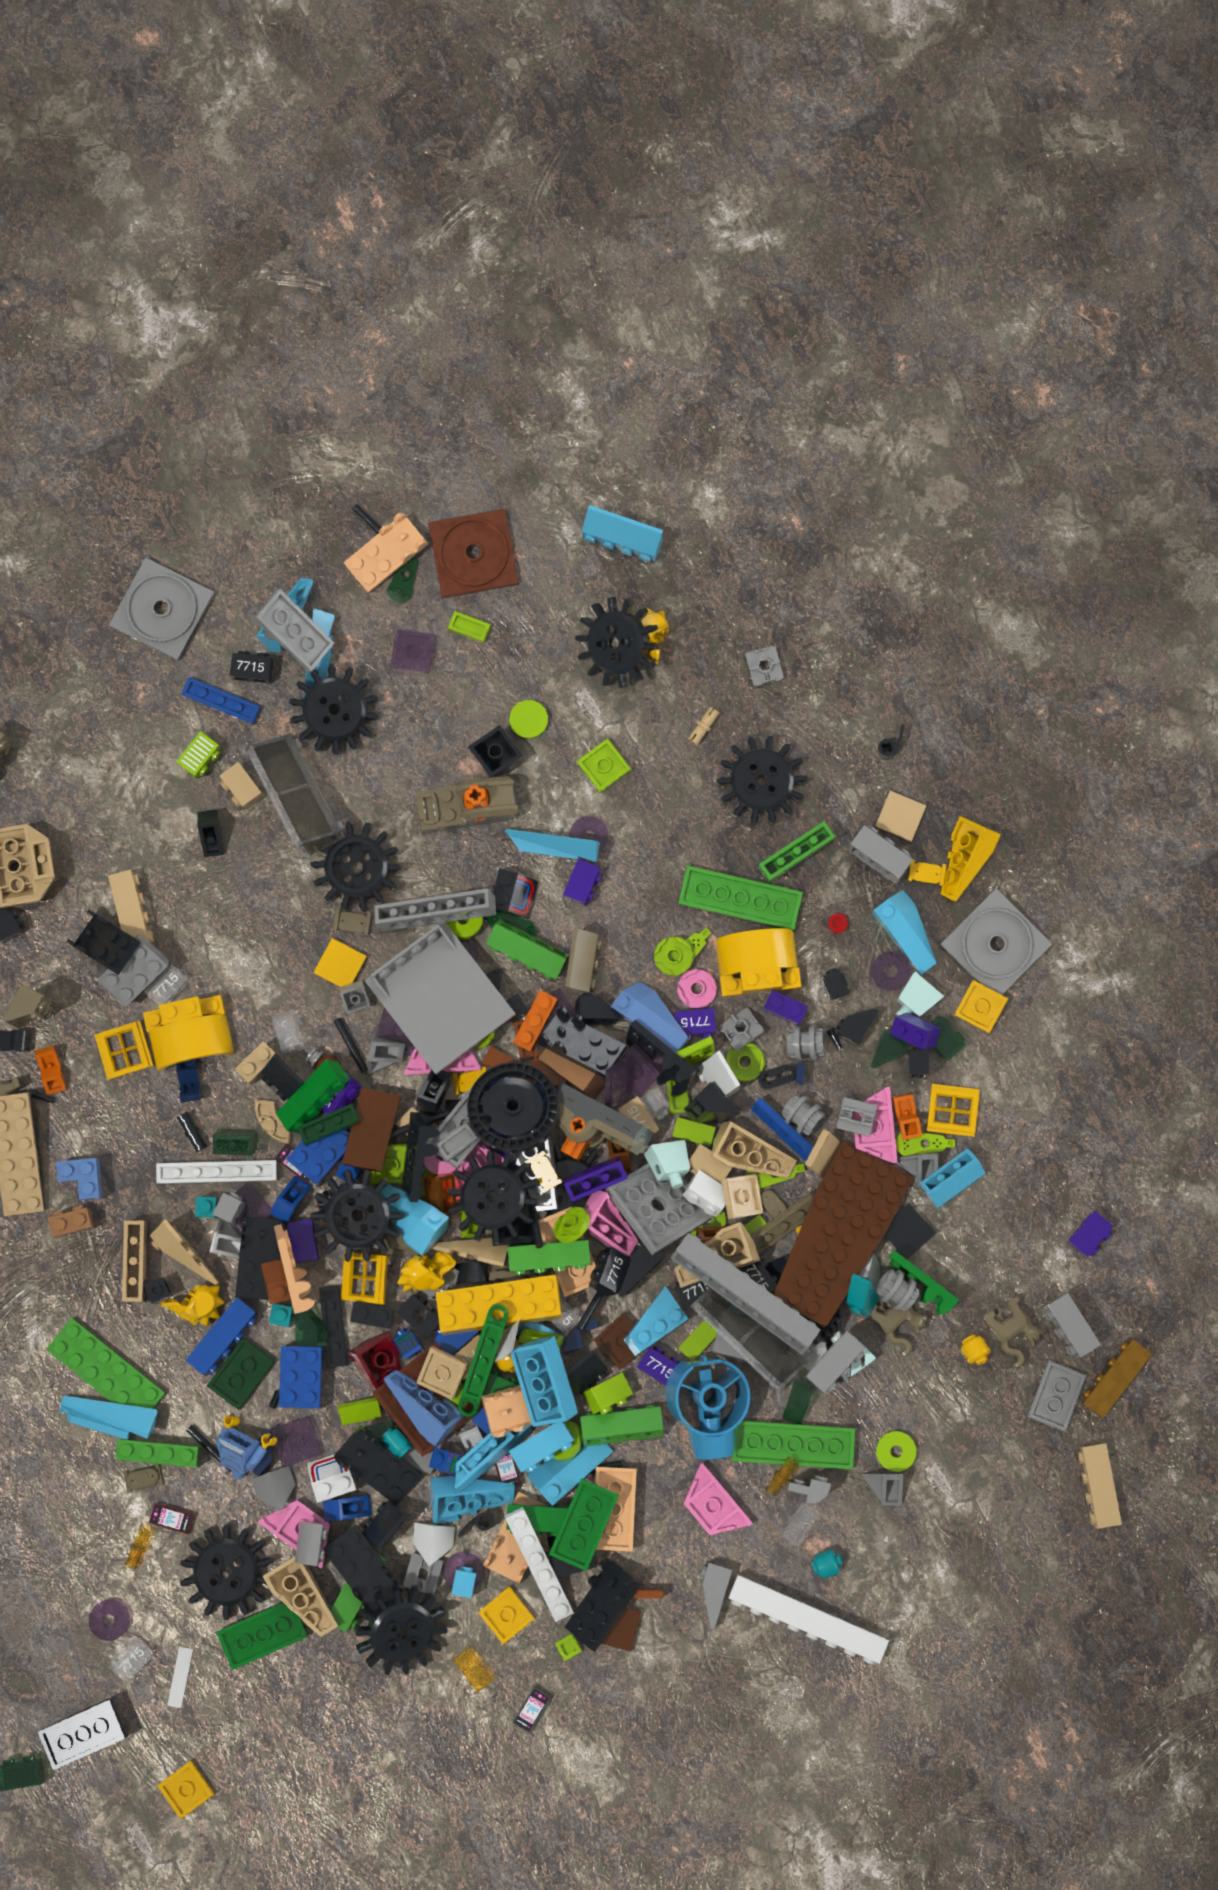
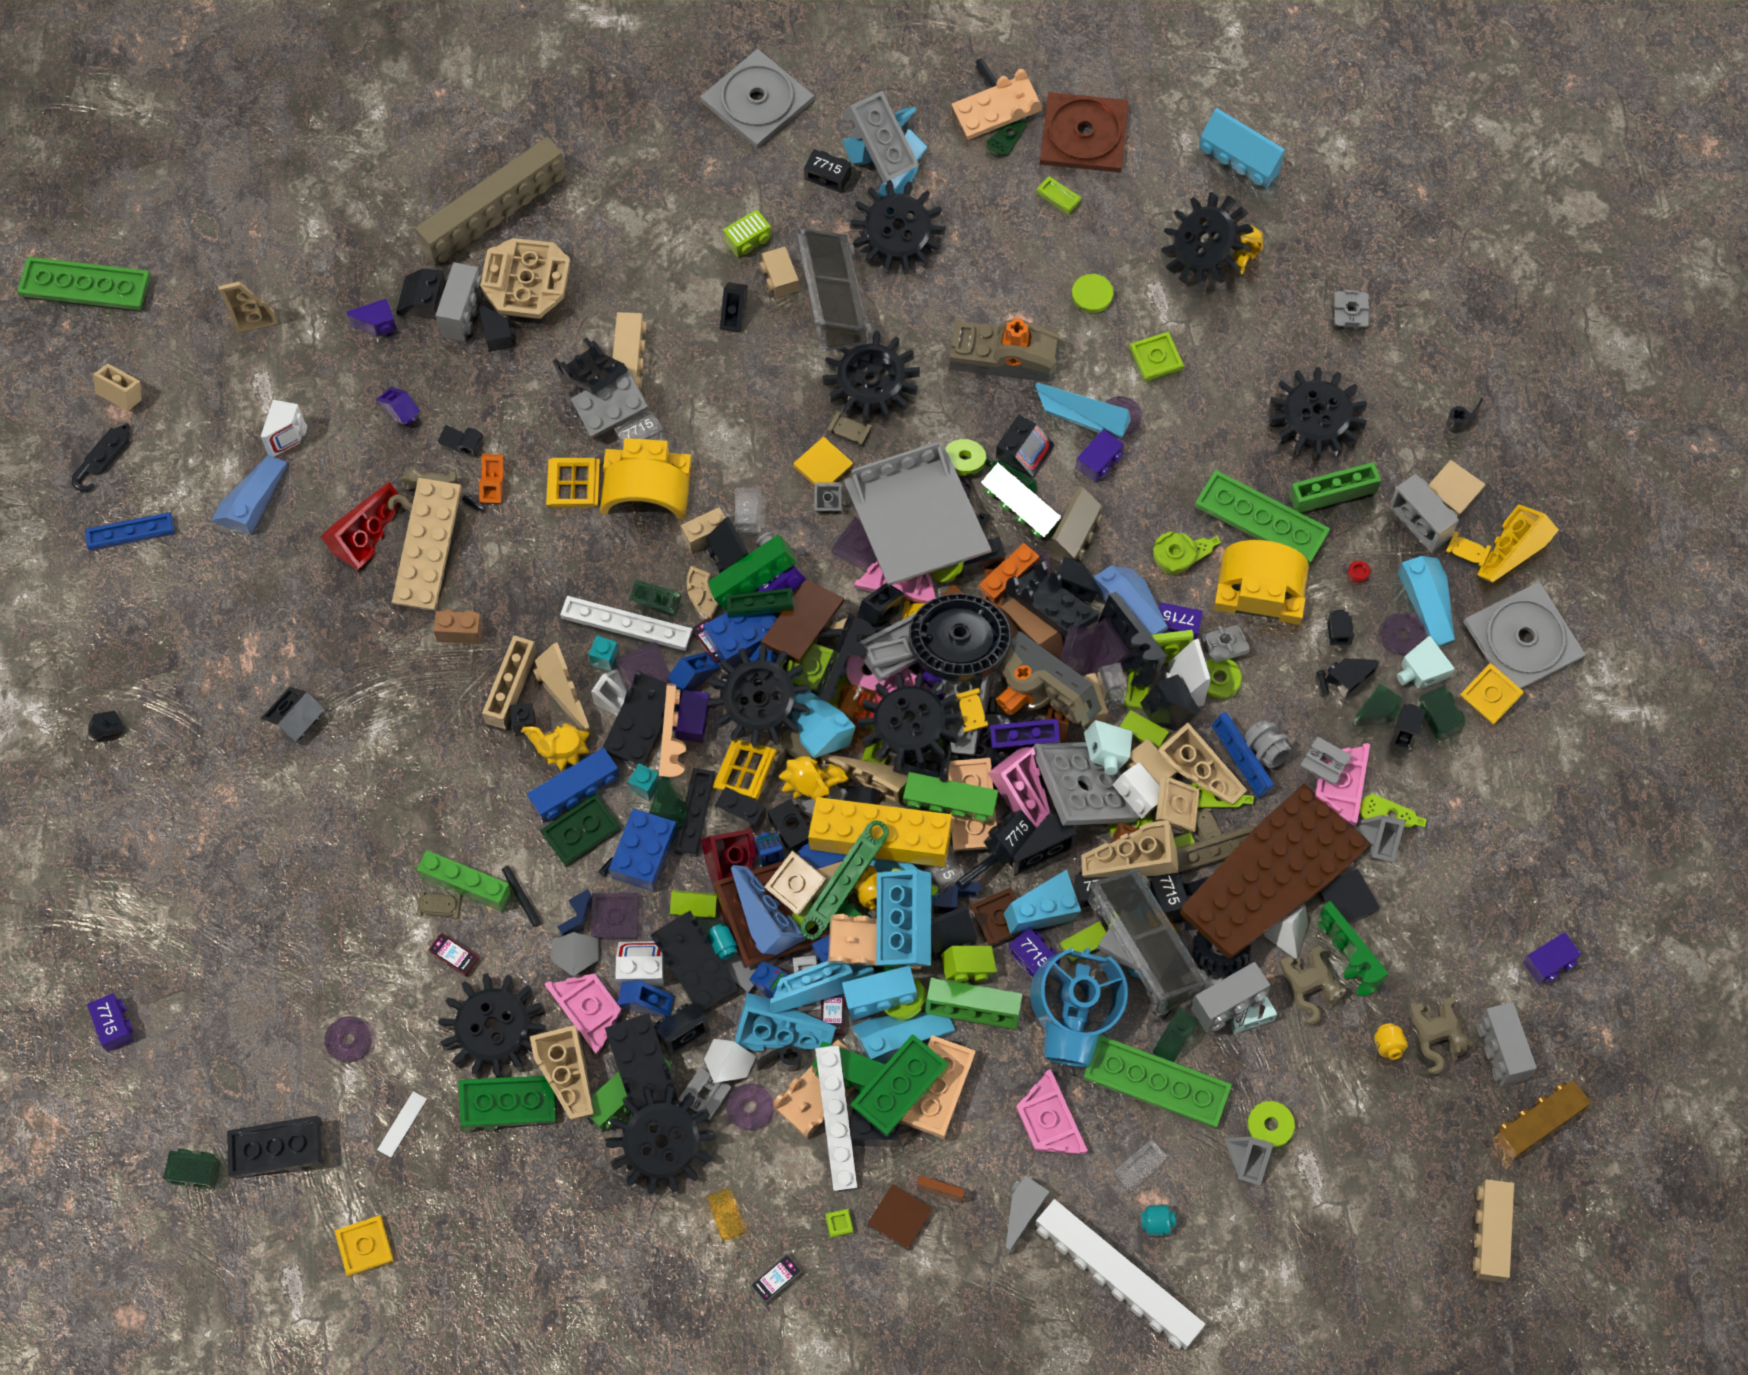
camera: 15 degrees right, 15 degrees down
dark tan slope [3,984,54,1029] -> none
bright green plate [46,1318,165,1409] -> none
medium blue brick [56,1158,103,1201] -> none
medium azure wedge [60,1396,158,1440] -> none
clear brick [109,1635,157,1684] -> none
clear yellow axle [124,1527,151,1569] -> none
dark blue slope [176,1059,201,1103] -> none
black pin [177,1112,207,1152] -> none
blue tile [181,677,261,725] -> none
light grey brick [212,1192,246,1225] -> none
medium blue torso [216,1415,277,1479] -> none
dark orange slope [260,1259,291,1304] -> none
light grey brick [295,1521,327,1566] -> none
black bar [333,1018,368,1073] -> none
light grey slope [368,1037,405,1075] -> none
light grey brick [374,888,496,932] -> none
clear purple tile [390,630,435,674] -> none
medium azure brick [451,1566,477,1598] -> none
black slope [468,725,523,778] -> none
yellow tile [478,1586,535,1644] -> none
white sticker [494,1318,520,1362] -> none
lime tile [553,1207,590,1244] -> none
black hinge [565,1559,641,1652] -> none
light grey brick [671,1233,820,1355] -> none
bright pink tile [677,969,717,1009] -> none
tan pin [687,707,720,746] -> none
black beam [758,1065,795,1090] -> none
dark purple brick [763,990,808,1026] -> none
clear yellow pin [766,1457,798,1496] -> none
light grey brick [786,1475,831,1504] -> none
light grey piece [787,1025,826,1061] -> none
dark blue tile [795,1063,805,1086] -> none
tan tile [805,1129,841,1178] -> none
teal slope [846,1273,879,1317] -> none
light grey piece [876,1269,920,1311] -> none
dark purple brick [890,1013,941,1050] -> none
orange slope [892,1092,922,1140] -> none
medium azure brick [919,1148,986,1208] -> none
yellow piece [926,1084,980,1137] -> none
light grey tile [1027,1360,1087,1432] -> none

